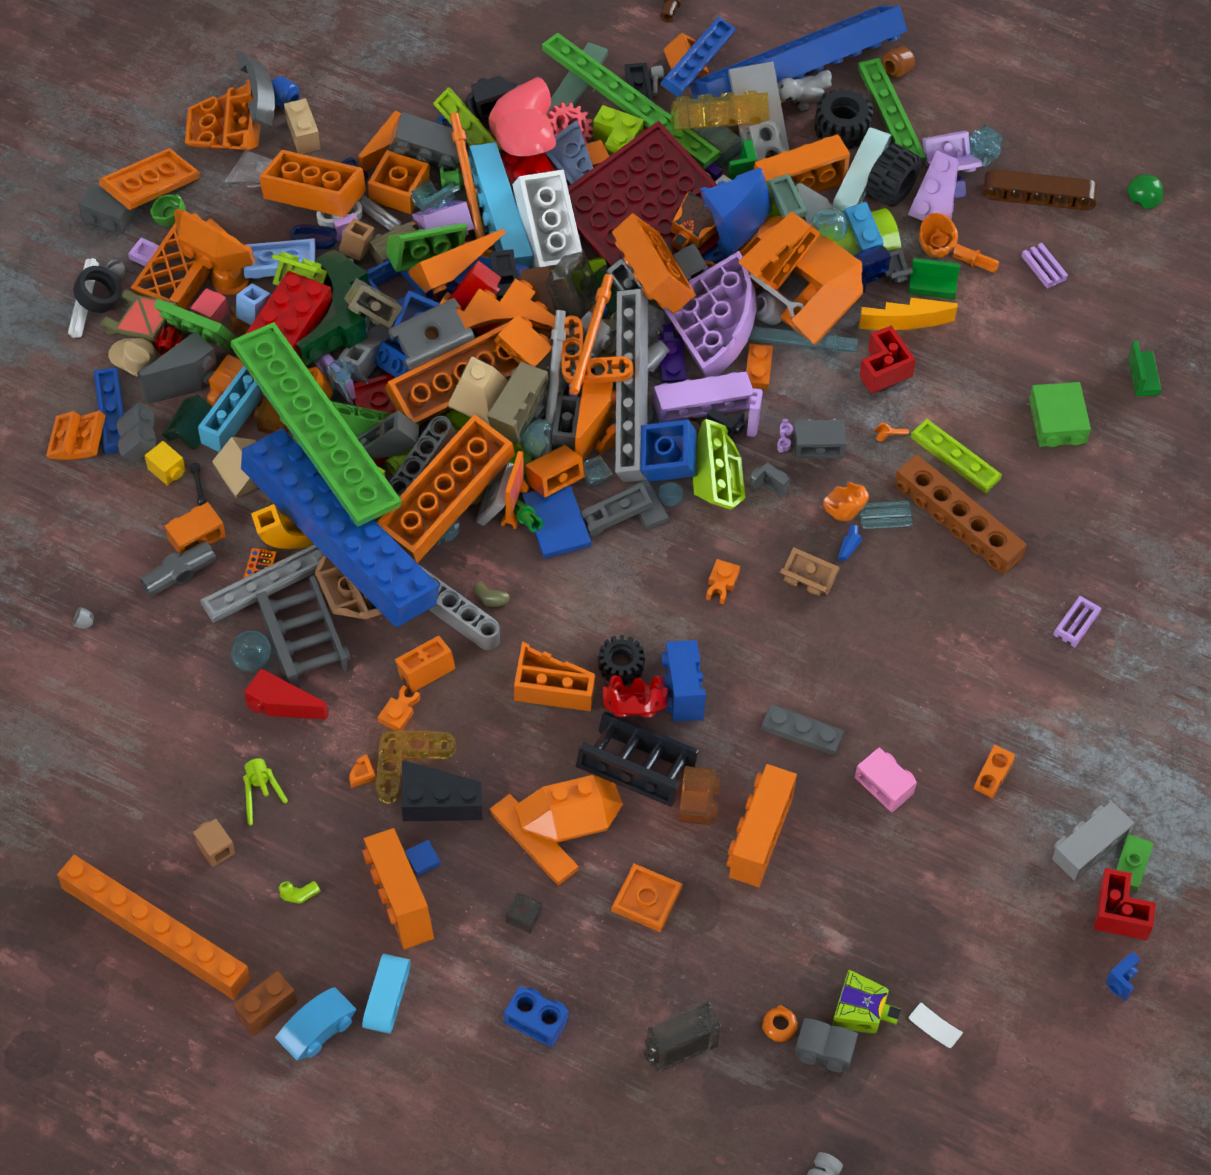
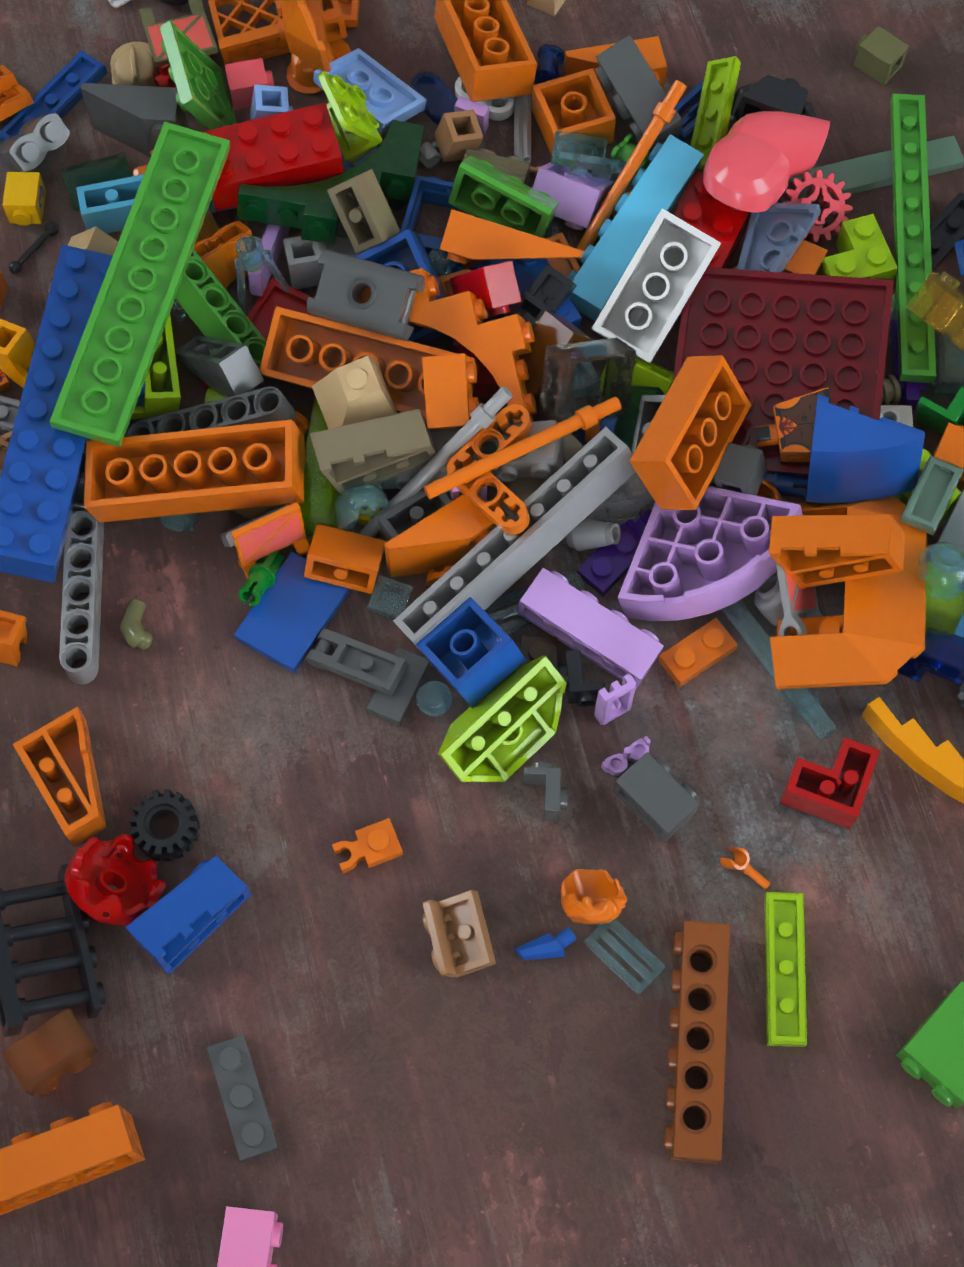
camera: 50 degrees right, 10 degrees up
none -> olive brick [854,26,909,86]

